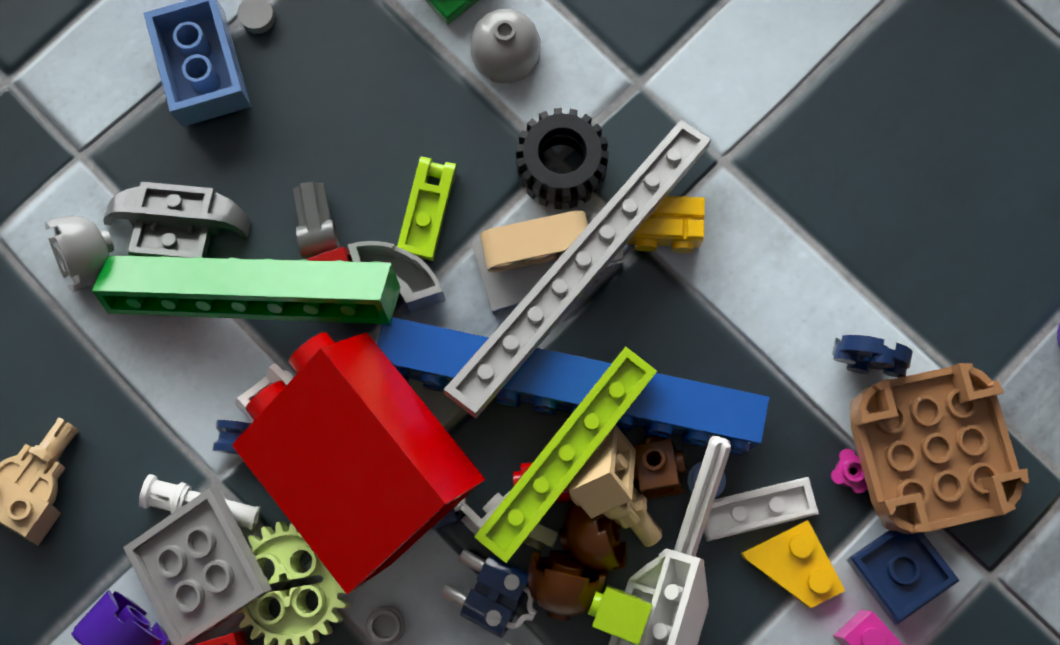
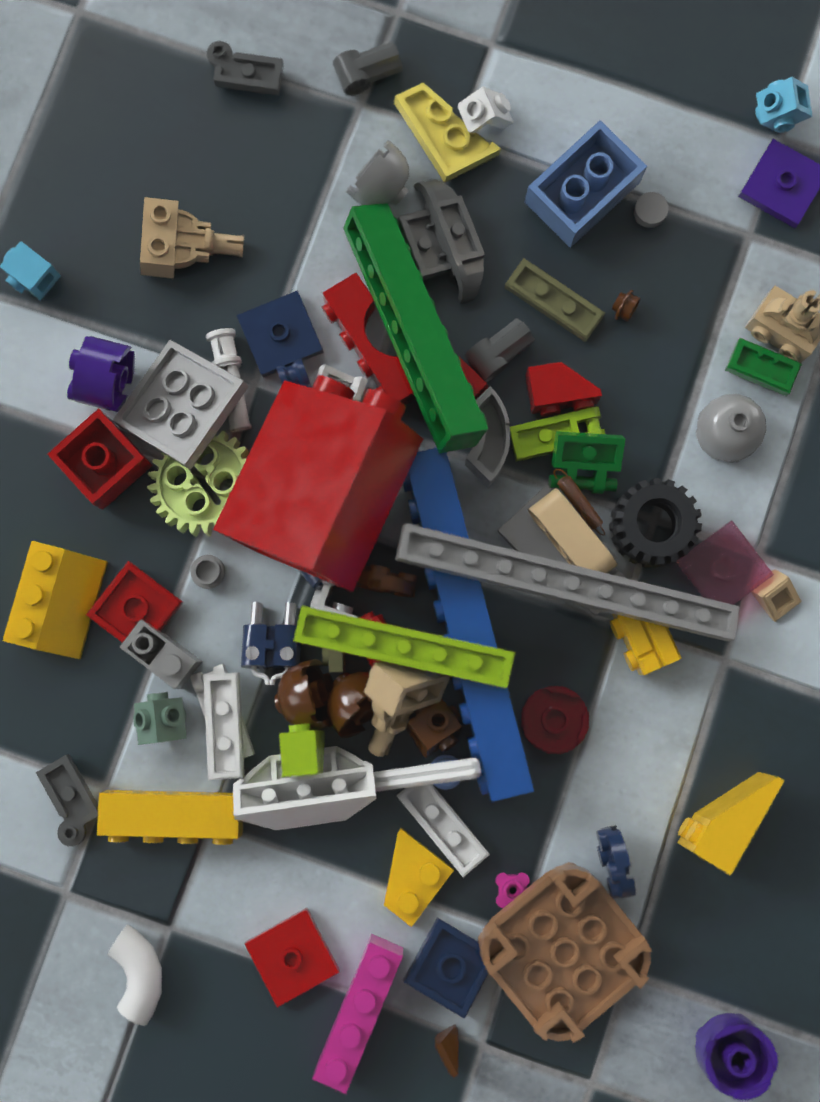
camera: 65 degrees right, 5 degrees up
none -> dark blue plate [237,290,324,378]
none -> red arch [321,272,416,405]
none -> reddish brown plate [355,565,419,598]
none -> light yellow wing [394,83,501,183]
none -> reddish brown slope [435,1024,458,1078]
none -> white bracket [458,86,514,133]
none -> olive tile [504,258,605,343]
none -> dark red tile [521,686,590,754]
none -> red slope [525,362,602,417]
none -> green plate [548,431,625,494]
none -> dark orange piece [553,469,605,536]
none -> reddish brown plate [612,290,641,322]
none -> clear pink plate [676,520,774,605]
none -> yellow slope [677,772,785,875]
none -> tan slope [750,570,801,622]

